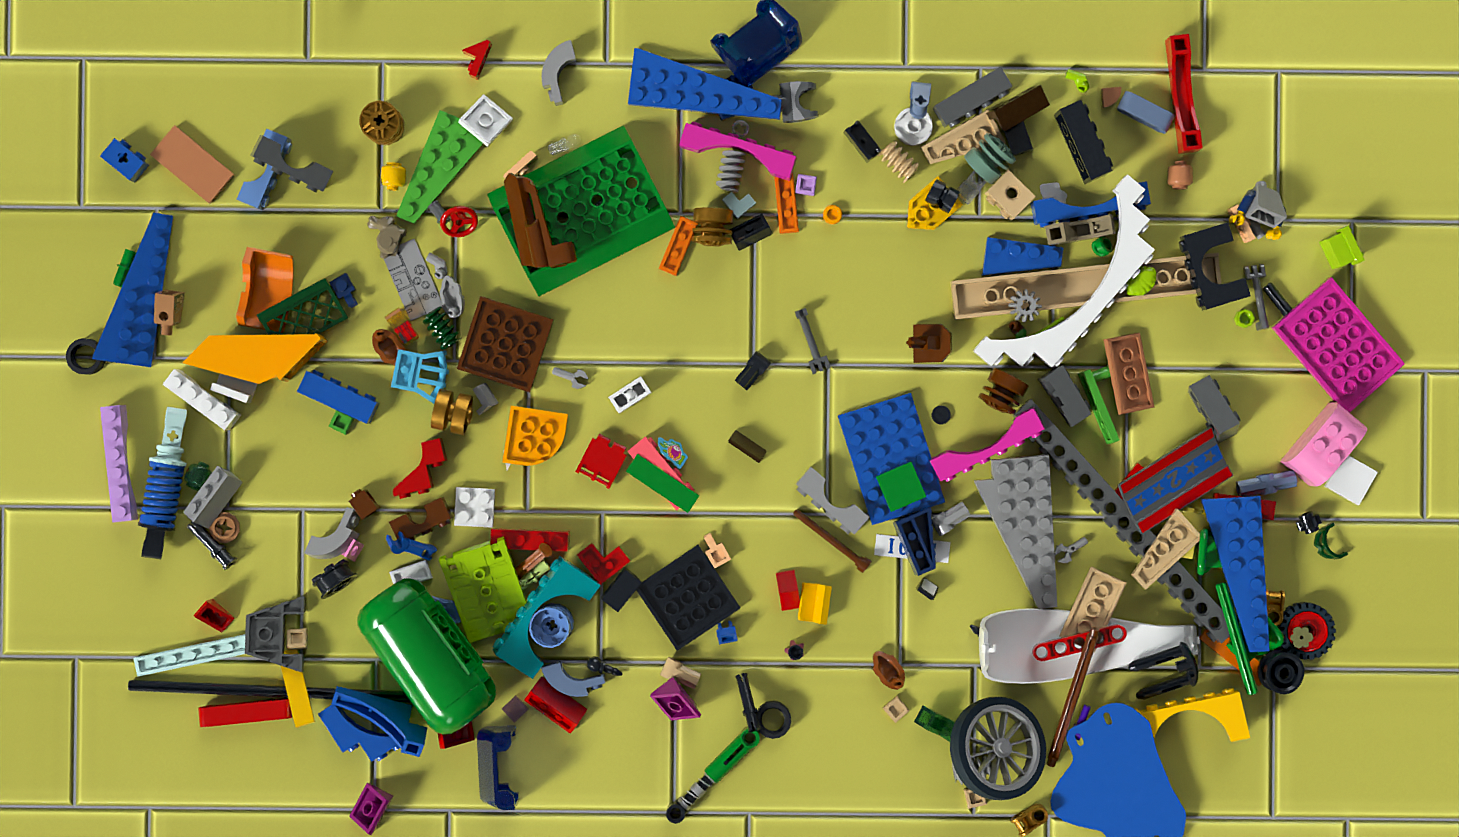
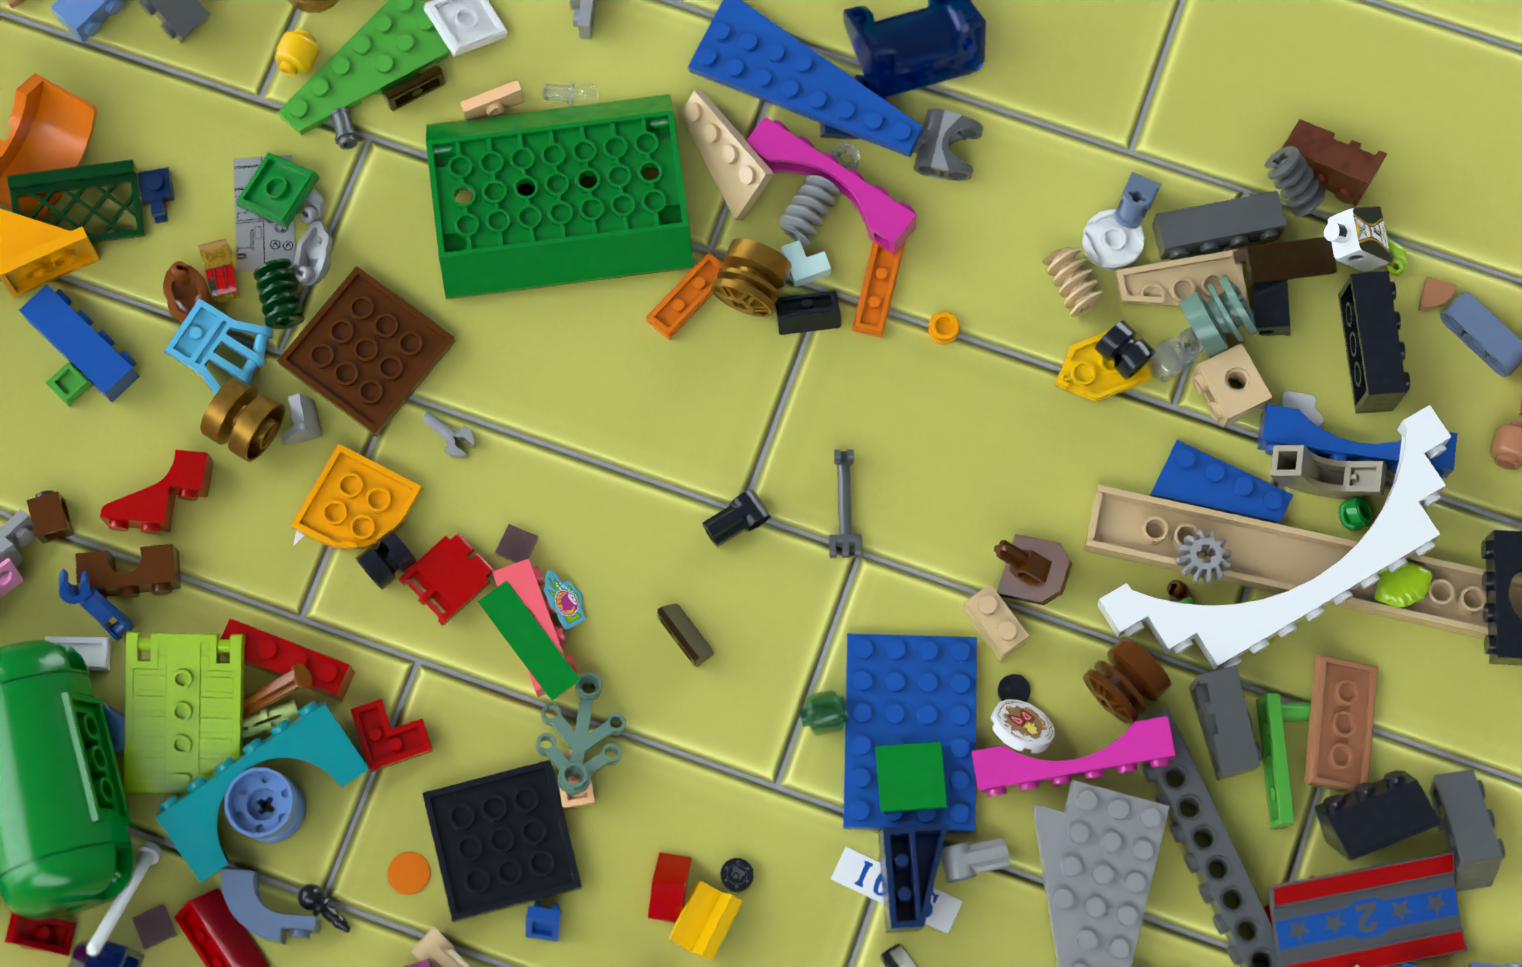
camera: 20 degrees right, 15 degrees down
dark tan animal [367,216,407,259] -> none
red piece [440,206,478,237] -> none
white plate [454,487,495,528] -> none
reddish brown panel [504,173,577,268] -> none
black hinge [601,567,642,612] -> none
white brick [608,376,652,414] -> none
reddish brown piece [793,509,872,573] -> none
lavender tile [795,174,817,196] -> none
light grey arch [796,467,869,535] -> none
black hinge [844,120,882,163] -> none
none -> white bar [87,842,162,956]
none -> green tile [236,152,320,228]
none -> black wheel [355,530,417,590]
none -> dark brown slope [382,65,445,111]
none -> orange sticker [387,852,430,895]
none -> tile [495,524,538,563]
none -> sand green plant [536,672,626,795]
none -> tan wing [680,90,774,220]
none -> black tile [720,858,754,892]
none -> clear green head [799,690,848,736]
none -> tan brick [962,584,1029,662]
none -> tile [991,699,1055,753]
none -> dark grey piece [1264,146,1326,217]
none -> copper wedge [1281,119,1387,206]
none -> black slope [1314,770,1441,861]
none -> torso [1324,206,1392,273]

